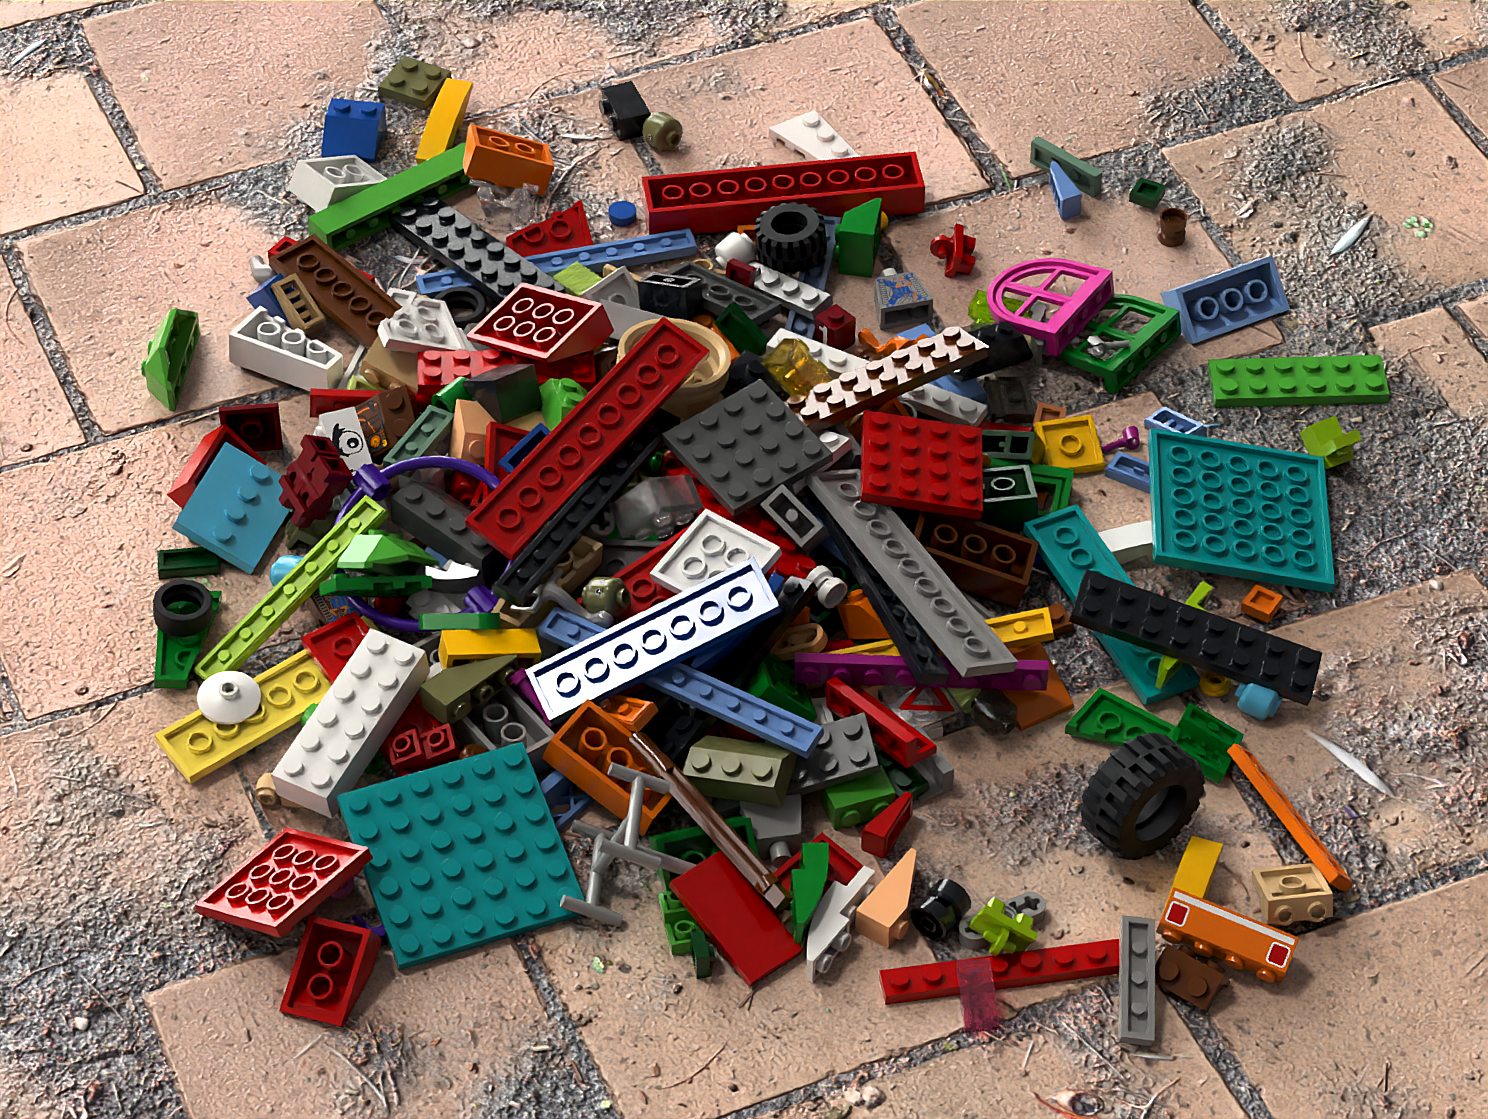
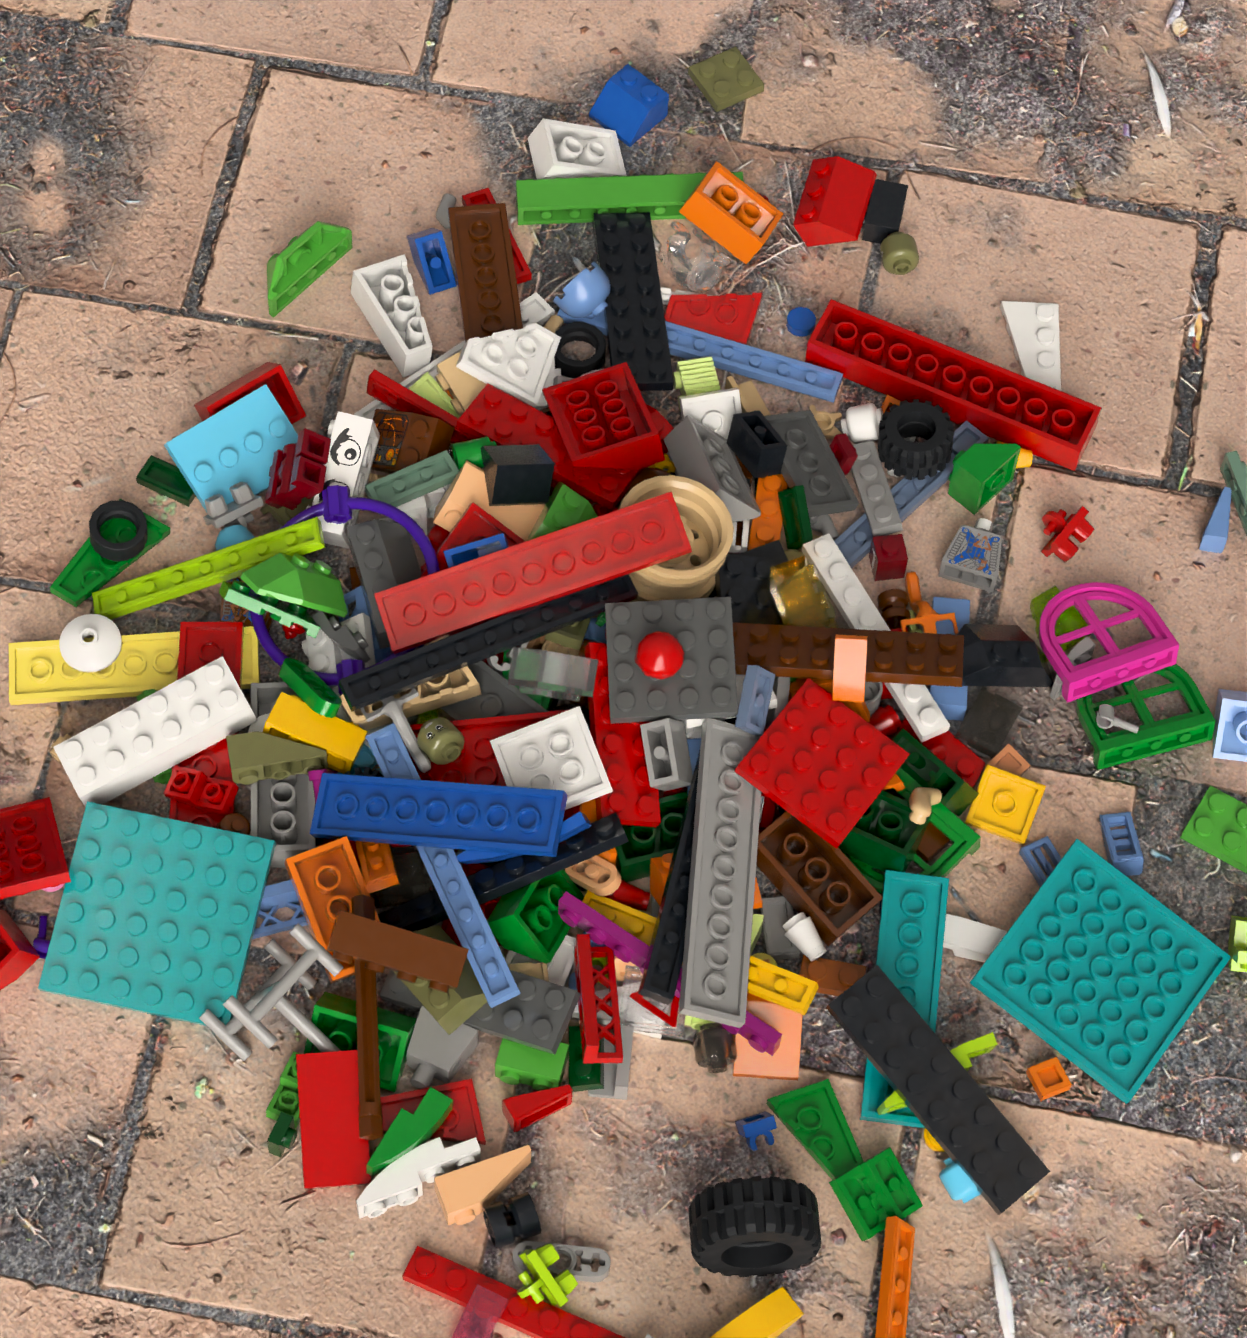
camera: 30 degrees right, 15 degrees up
dark red slope [219,403,283,452] -> none
tan slope [271,273,326,336] -> none
yellow slope [415,78,473,164] -> none
white wheel [806,565,847,608] -> none
magenta hand [1101,426,1140,453] -> none
none -> light grey hips [203,482,264,529]
none -> reddish brown slope [327,910,469,993]
none -> medium blue cylinder [553,261,611,318]
none -> red hair [634,631,685,680]
none -> sand blue plate [735,665,775,736]
none -> blue tile [735,1111,777,1151]
none -> white cone [782,912,827,962]
none -> red slope [793,156,877,247]
none -> slope [832,634,868,702]
none -> tan arm [908,787,942,825]

